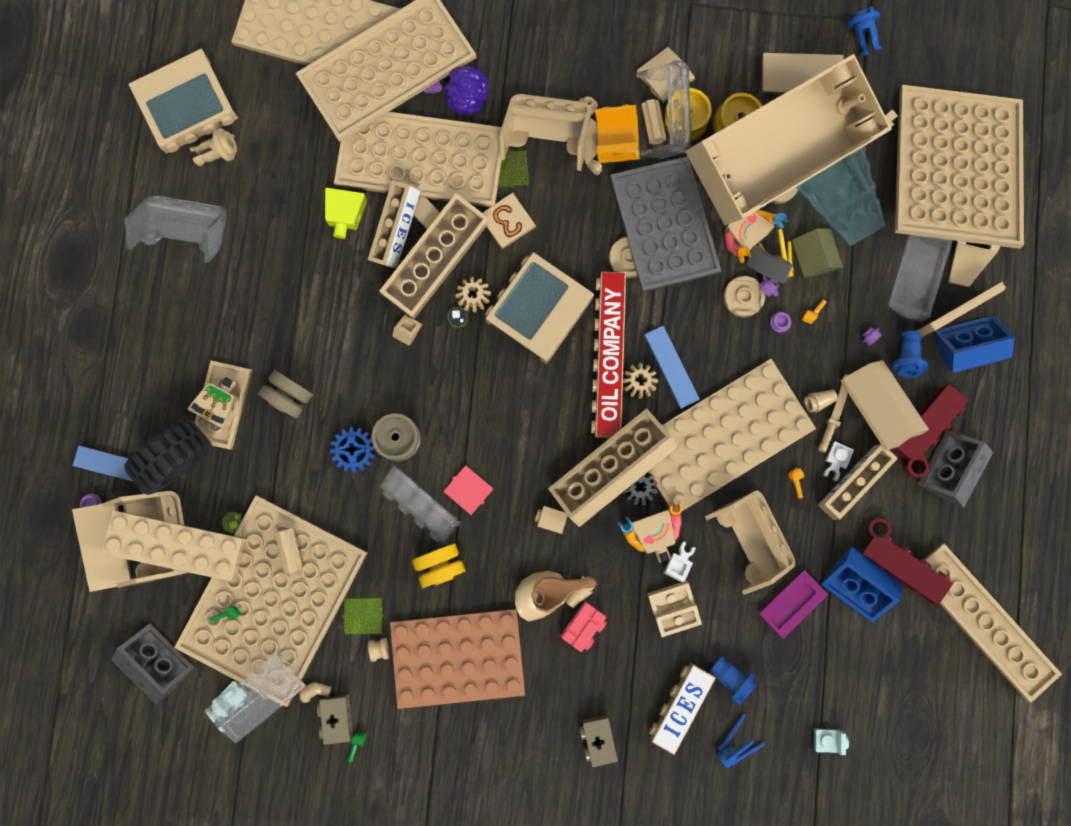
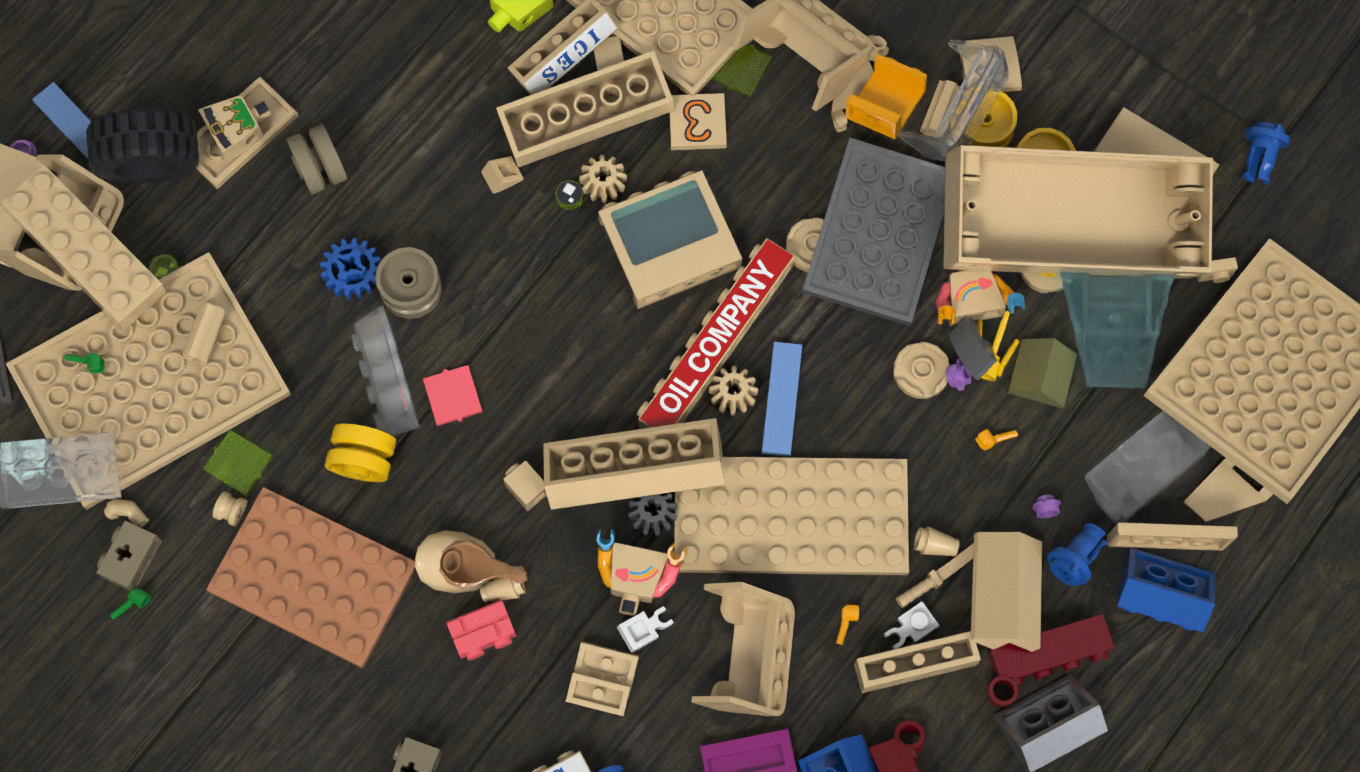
camera: 30 degrees right, 10 degrees down
medium lavender plate [770,312,791,333] -> none

